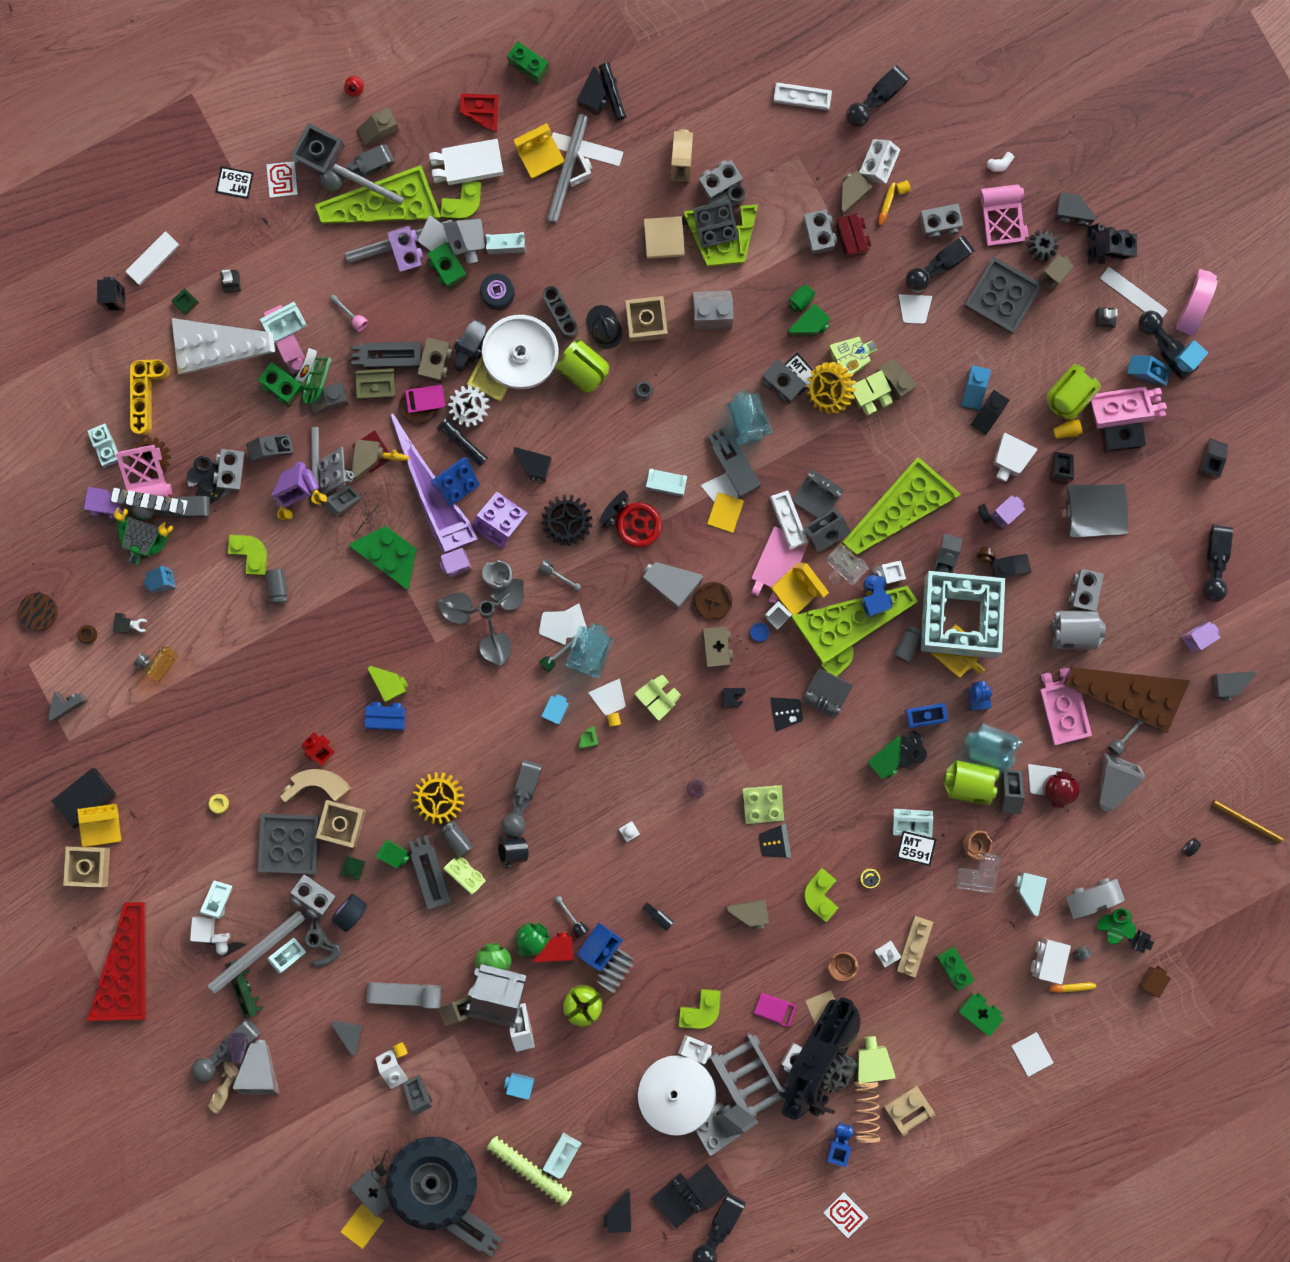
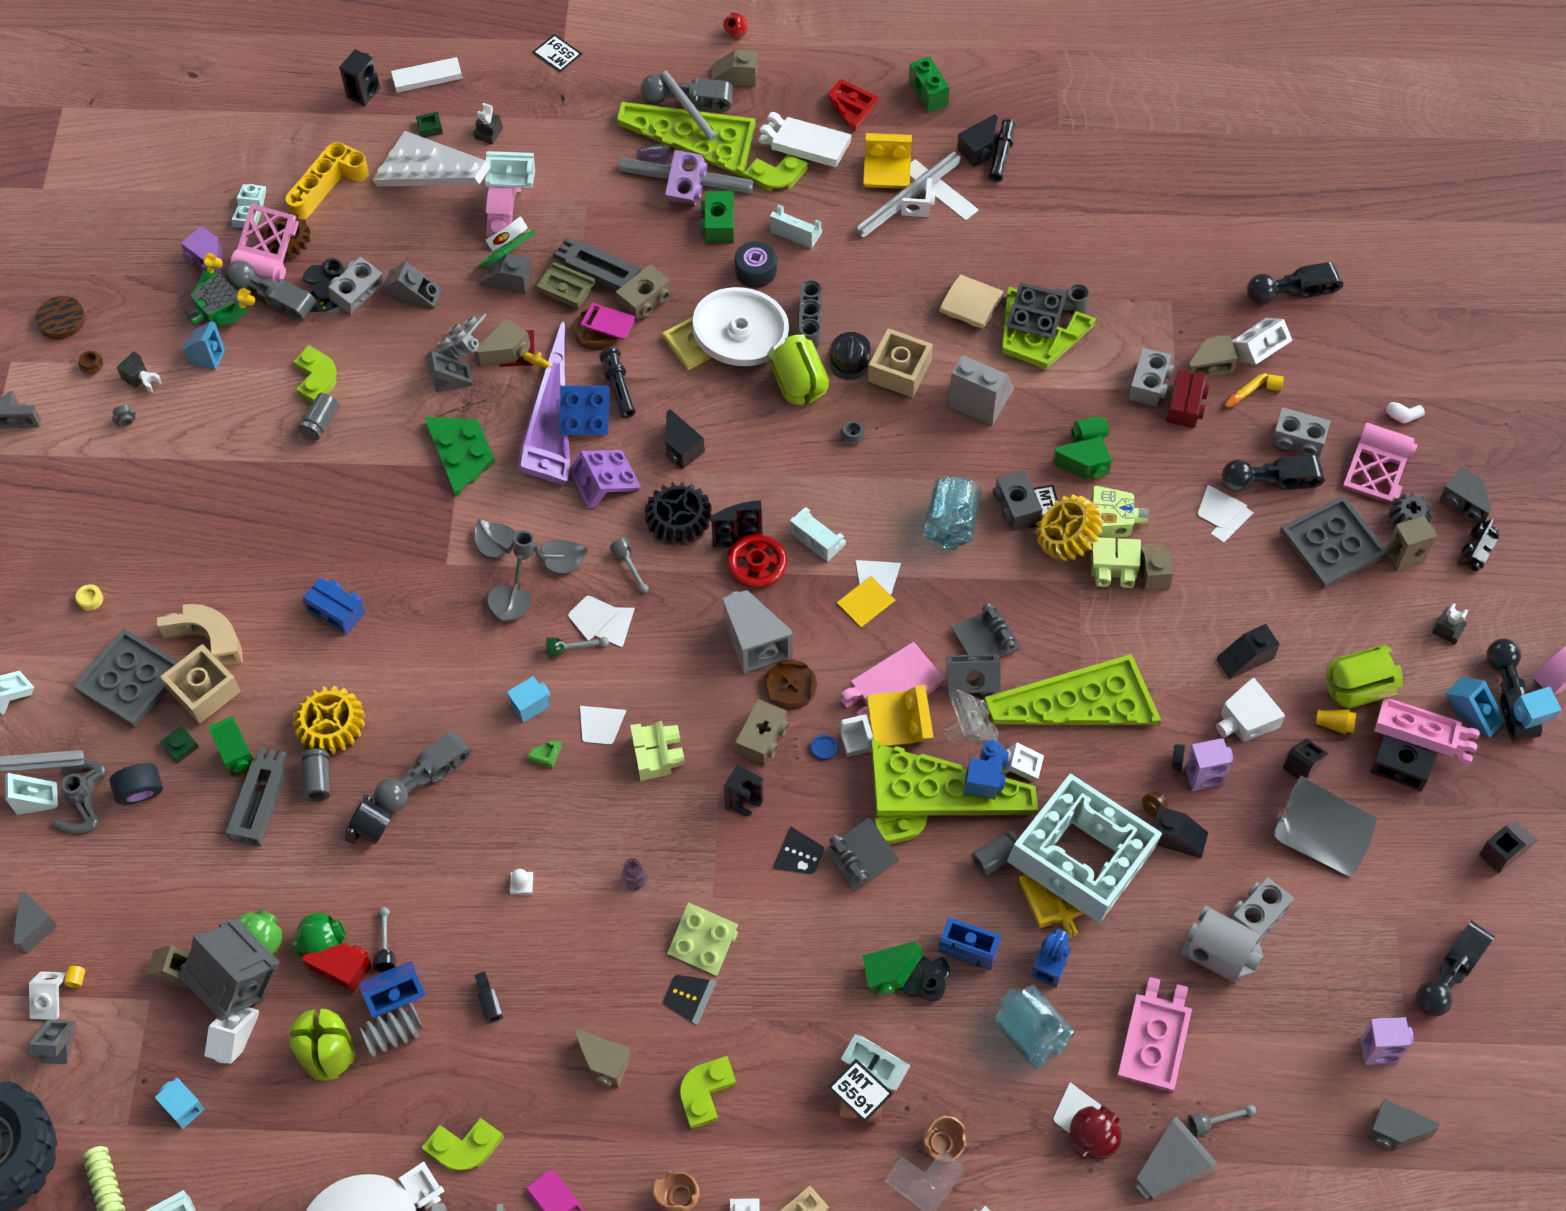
camera: 30 degrees right, 25 degrees down
sticker [110,488,188,514] -> none
clear yellow piece [144,645,179,682] -> none
green brick [258,362,304,406] -> none
white sticker [266,162,298,197] -> none
medium lavender torso [271,462,327,520] -> none
light grey brick [289,874,336,919] -> none
dark grey brick [291,123,345,175] -> none
red brick [301,732,335,766] -> none
light grey bar [311,427,319,503] -> none
hinge [330,295,368,332] -> none
light grey beam [366,982,443,1008] -> none
lime slope [368,666,408,703] -> none
white sticker [418,215,449,251] -> none
lavender brick [439,548,472,578] -> none
light grey torso [443,219,485,265] -> none
yellowish green hinge [443,856,486,895] -> none
white gear [448,385,490,427] -> none
black hinge [454,320,486,372] -> none
light grey hair [482,560,513,589] -> none
clear light blue cylinder [564,623,615,679] -> none
yellow piece [607,713,621,727] -> none
tan arch [671,129,693,182] -> none
light grey brick [699,159,743,200] -> none
dark grey hinge [707,426,761,498] -> none
white tile [770,491,808,550] -> none
white tile [773,83,832,111] -> none
tile [860,869,880,888] -> none
dark grey slope [932,534,962,573] -> none
lime cylinder [943,760,999,805] -> none
dark azure slope [961,365,991,410] -> none
dark grey slope [1000,769,1025,814] -> none
reddish brown wing [1063,667,1190,733] -> none
black brick [1096,227,1137,260] -> none
white sticker [1100,267,1168,318] -> none
none -> clear purple cone [636,143,672,165]
none -> white sticker [1211,508,1254,542]

